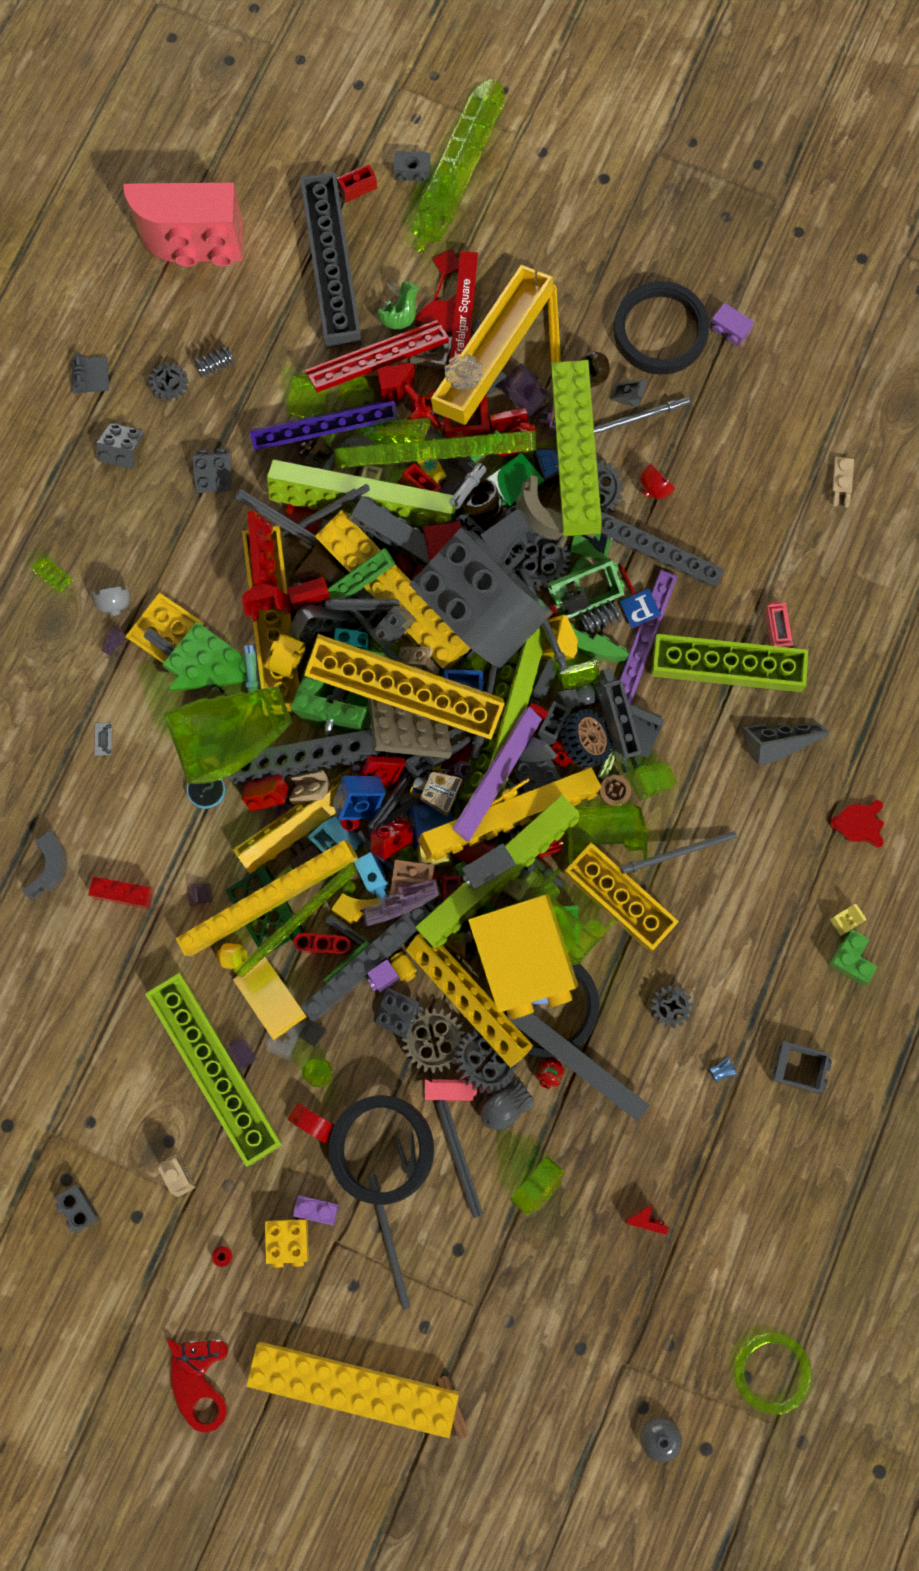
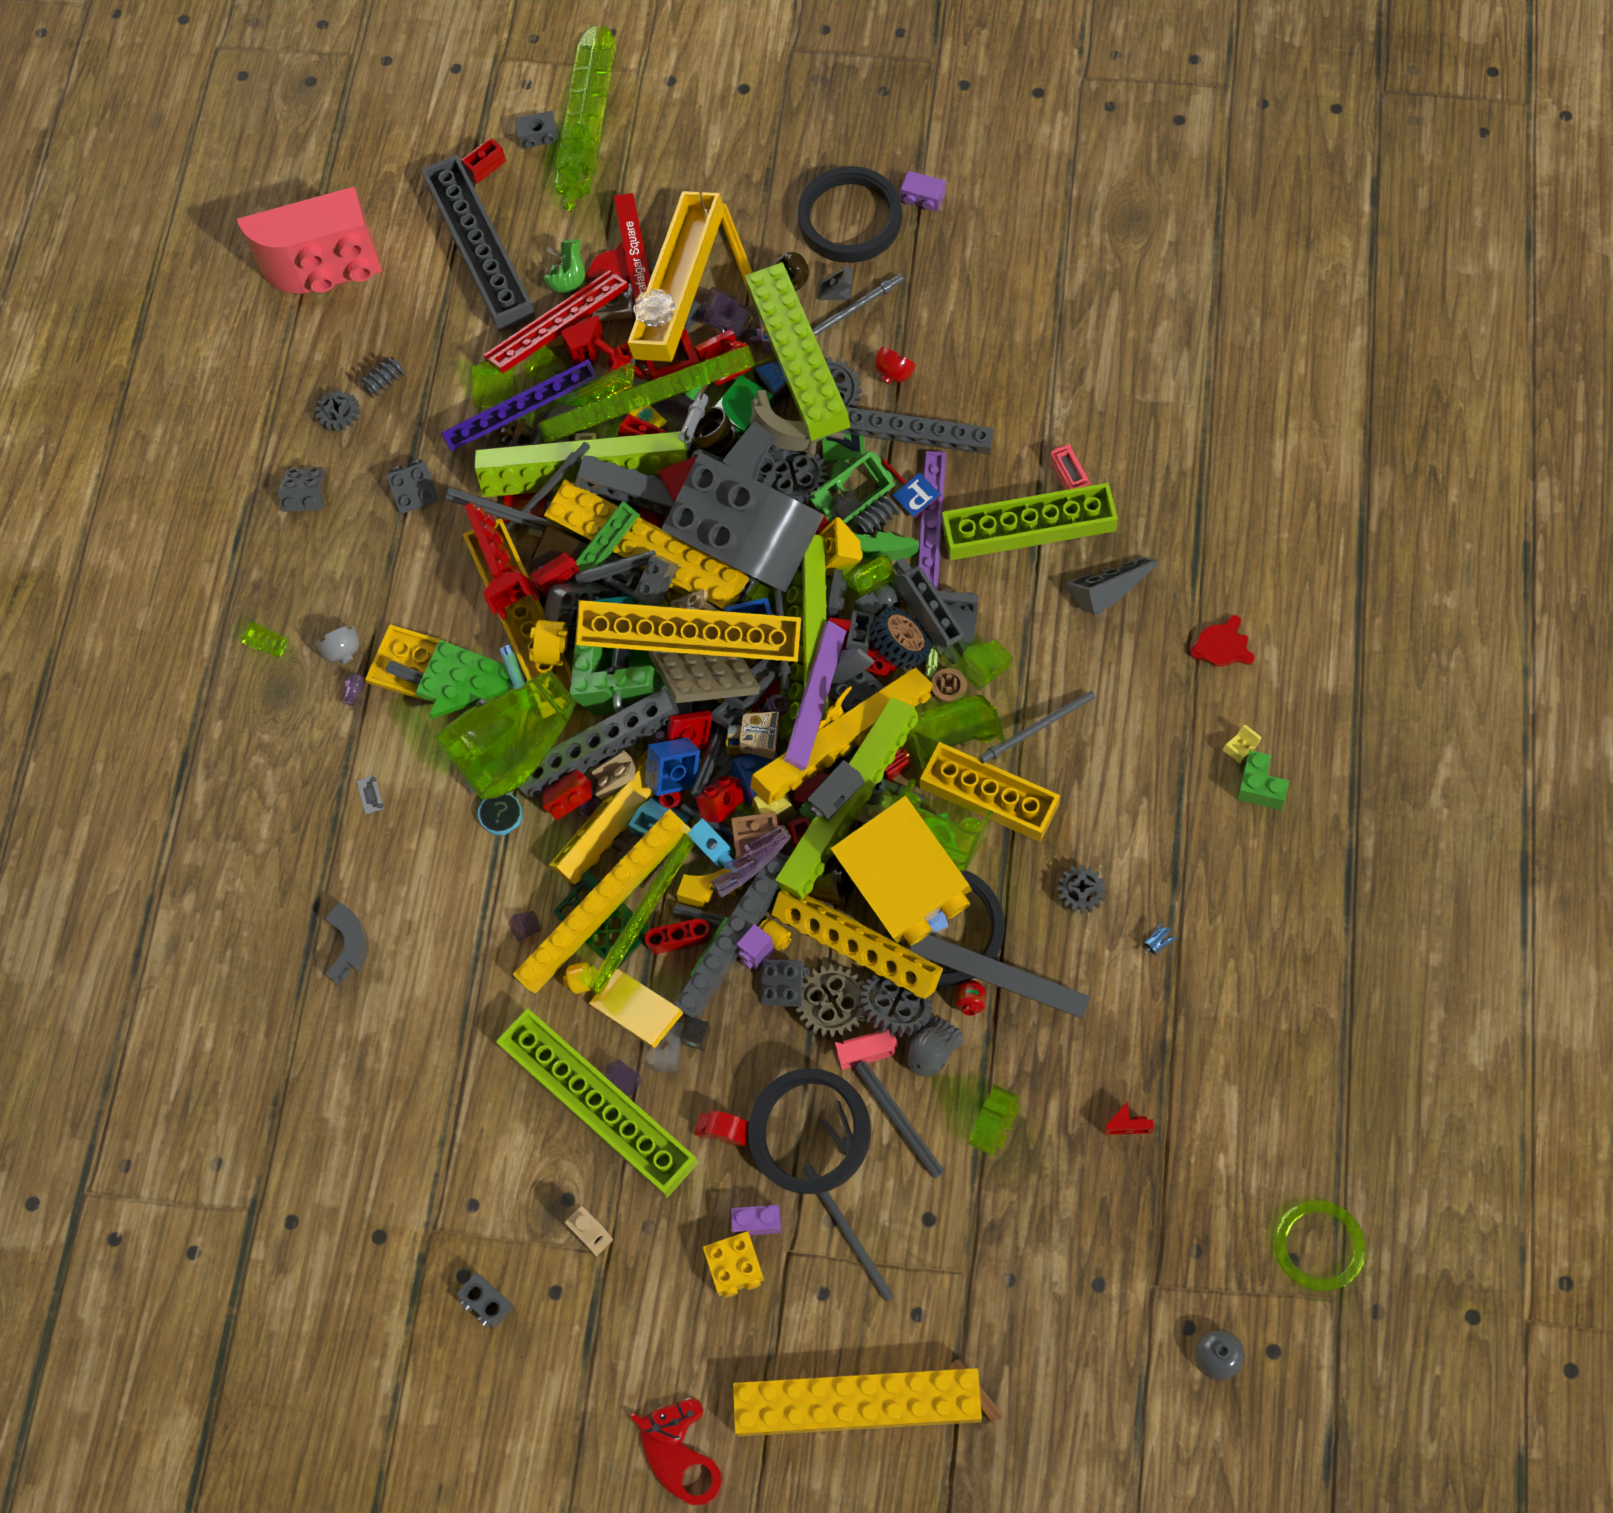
camera: 10 degrees left, 10 degrees down
dark grey hinge [71,354,109,394] -> none
red brick [88,876,154,909] -> none
red plate [212,1246,233,1267] -> none
clear neon green hair [302,1057,334,1087] -> none
clear neon green hinge [339,878,356,895] -> none
red piece [432,249,459,301] -> none
dark grey bar [519,568,568,670] -> none
dark grey window [771,1041,832,1094] -> none
tan hinge [832,457,854,508] -> none

